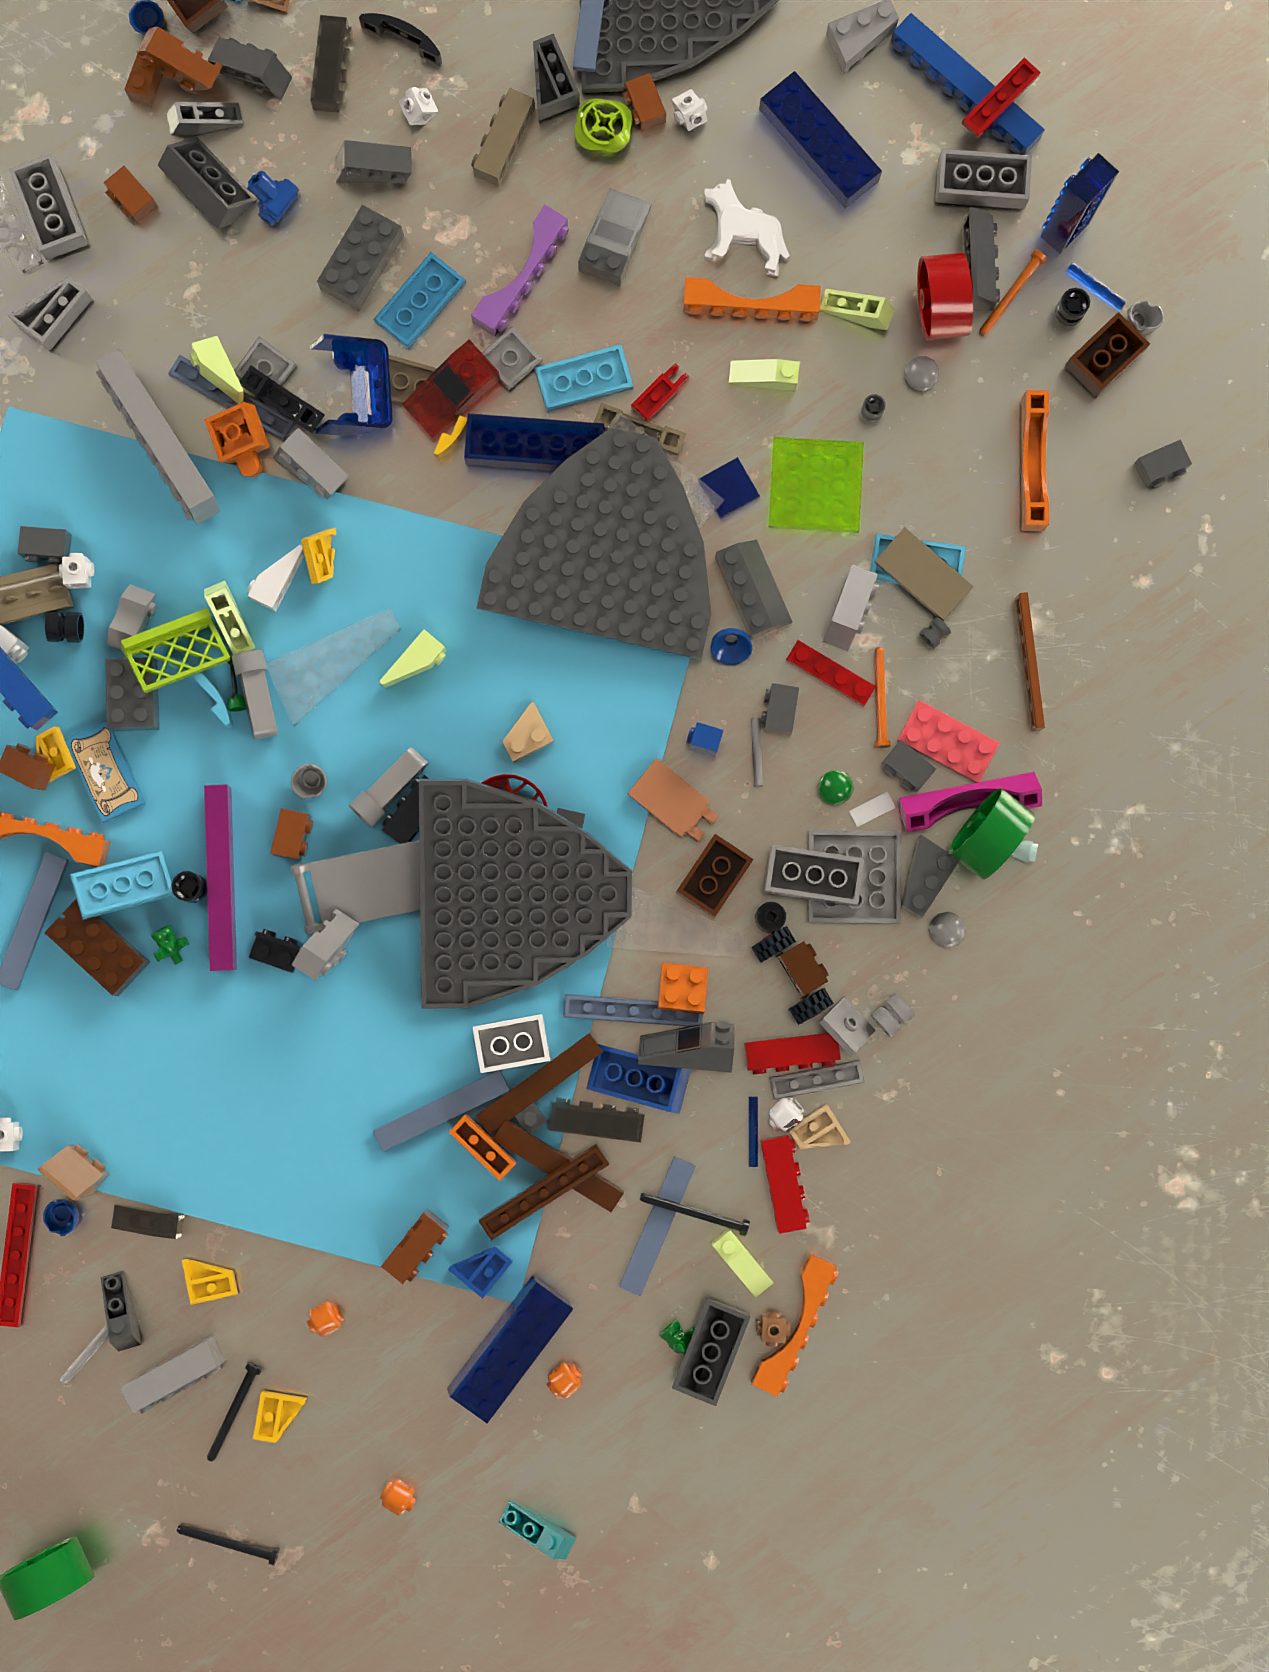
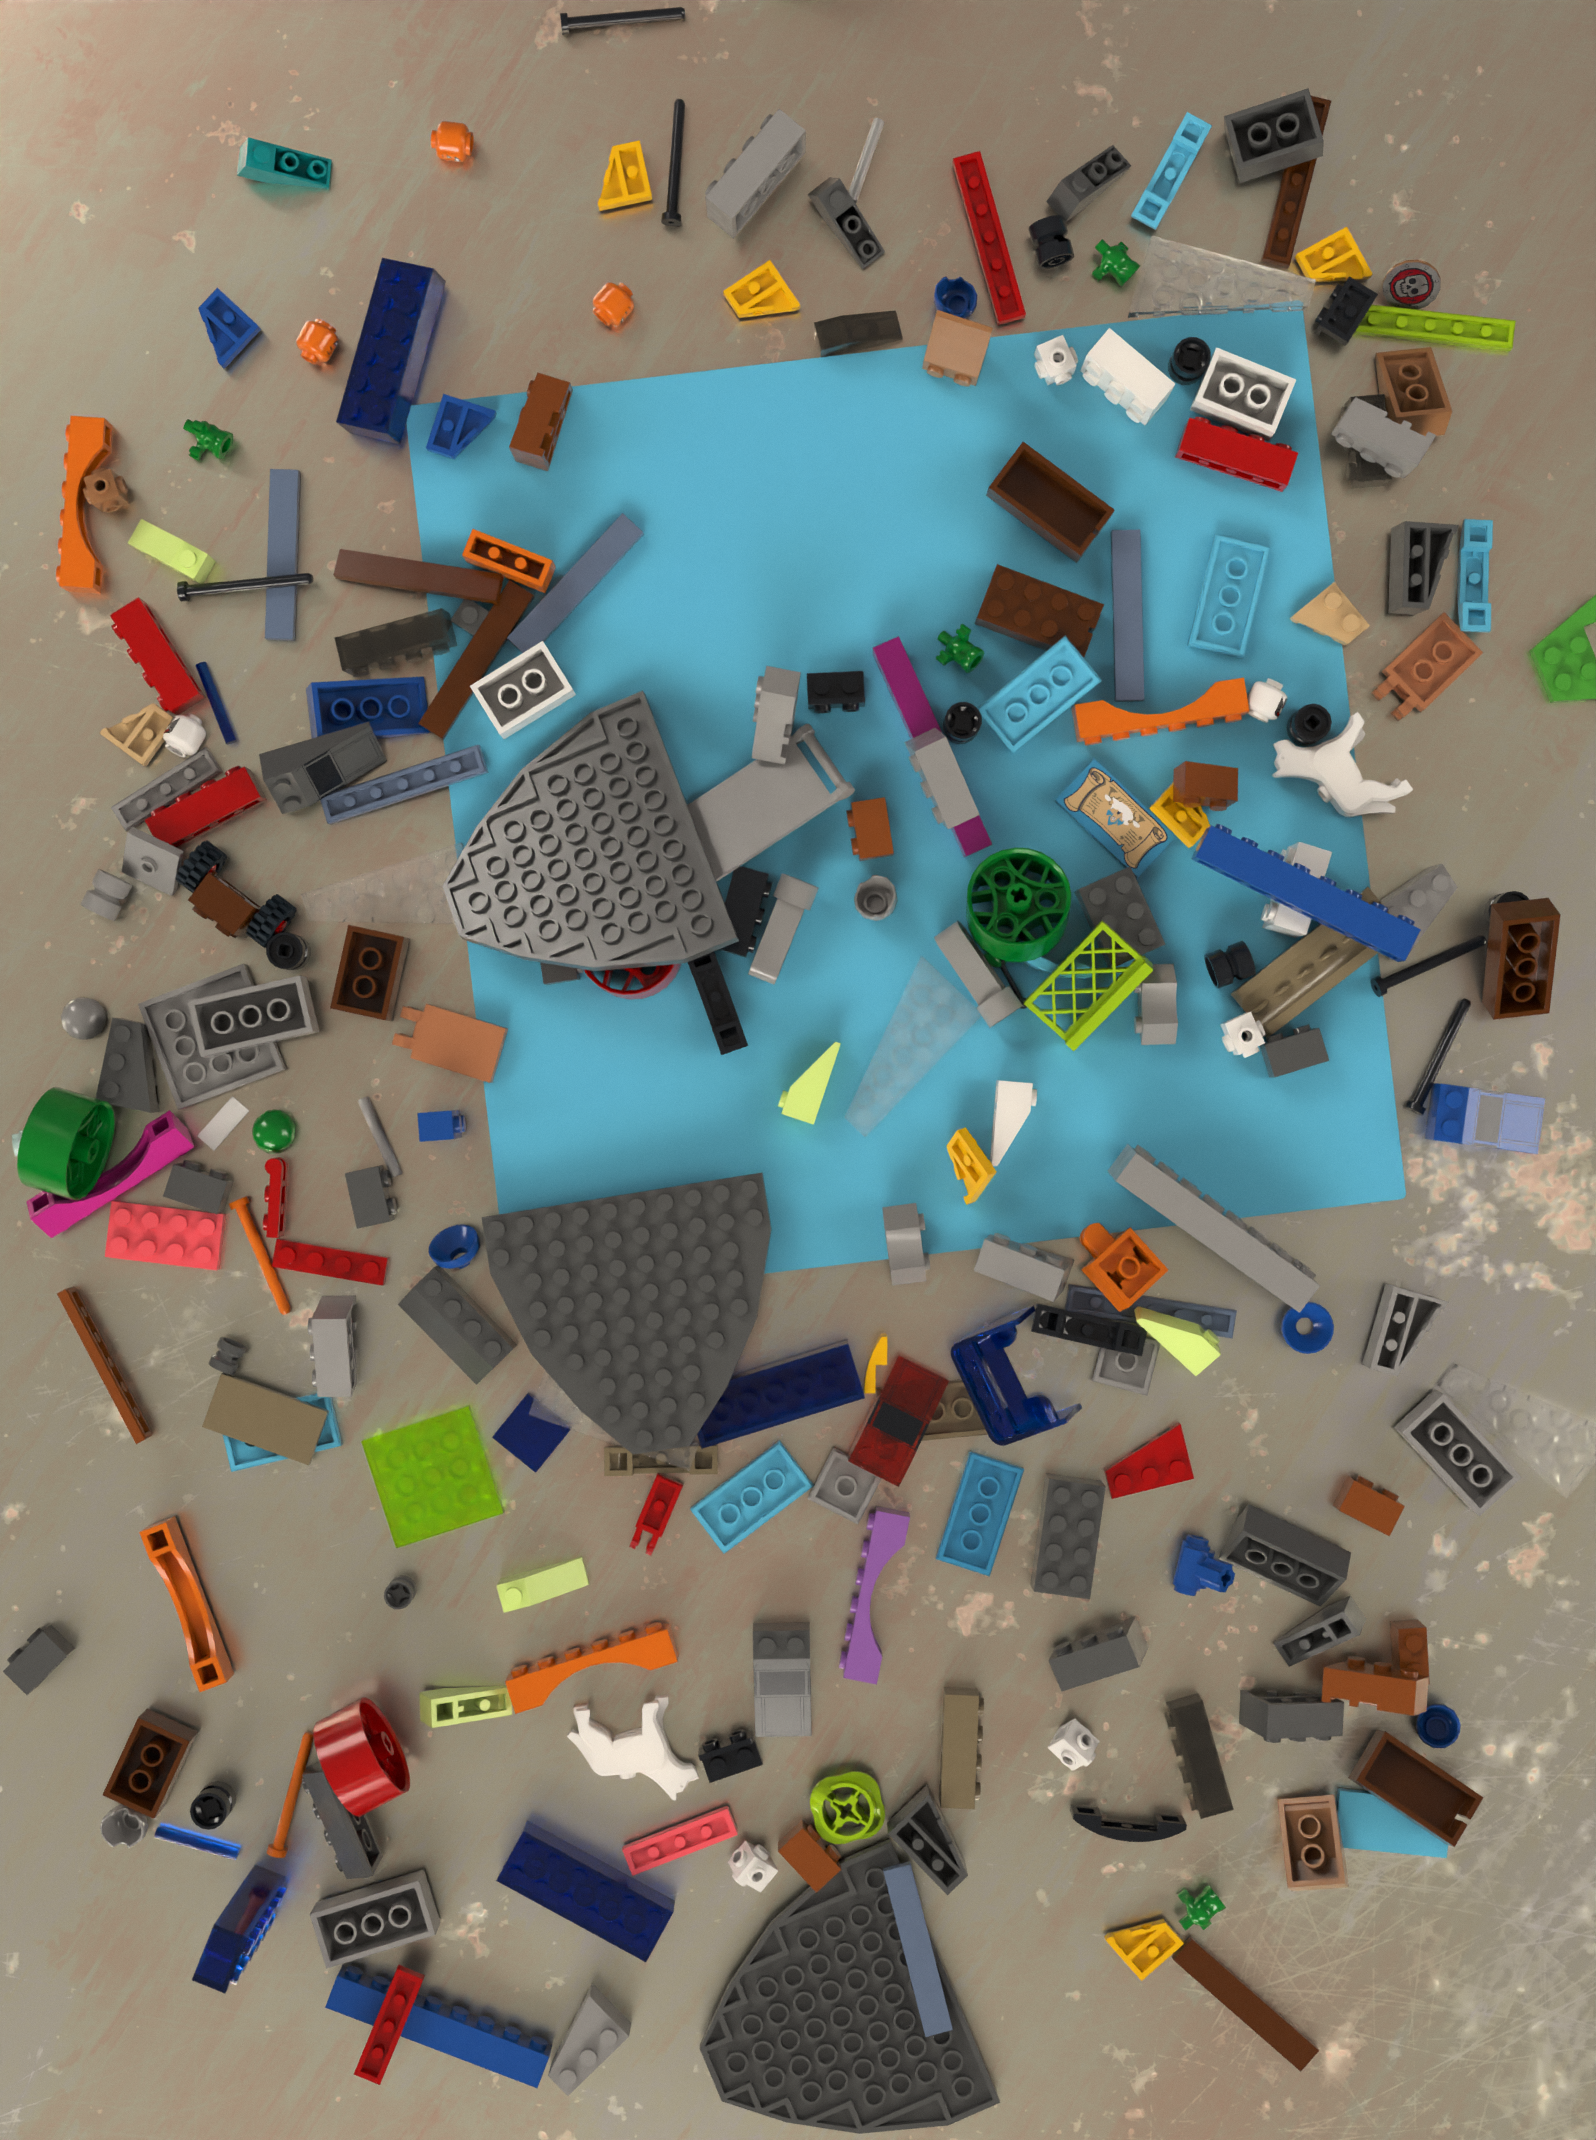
camera: 160 degrees right, 5 degrees up
yellowish green slope [204,581,255,655] -> none
reddish brown tile [479,1144,610,1240] -> none
tan wing [502,702,554,762] -> none
orange plate [658,962,708,1014] -> none
dark grey slope [672,1299,751,1406] -> none
light grey hair [905,356,939,391] -> none
none -> blue wing [198,288,261,369]
none -> red plate [263,1157,288,1238]
none -> coral plate [622,1805,738,1876]
none -> black slope [688,952,748,1055]
none -> black bracket [698,1729,763,1783]
none -> light grey brick [882,1203,931,1286]
none -> light grey wedge [904,728,980,829]
none -> green wheel [966,848,1071,962]
none -> reddish brown piece [986,442,1115,563]
none -> red wing [1104,1422,1194,1499]
none -> blue piece [1281,1302,1334,1354]

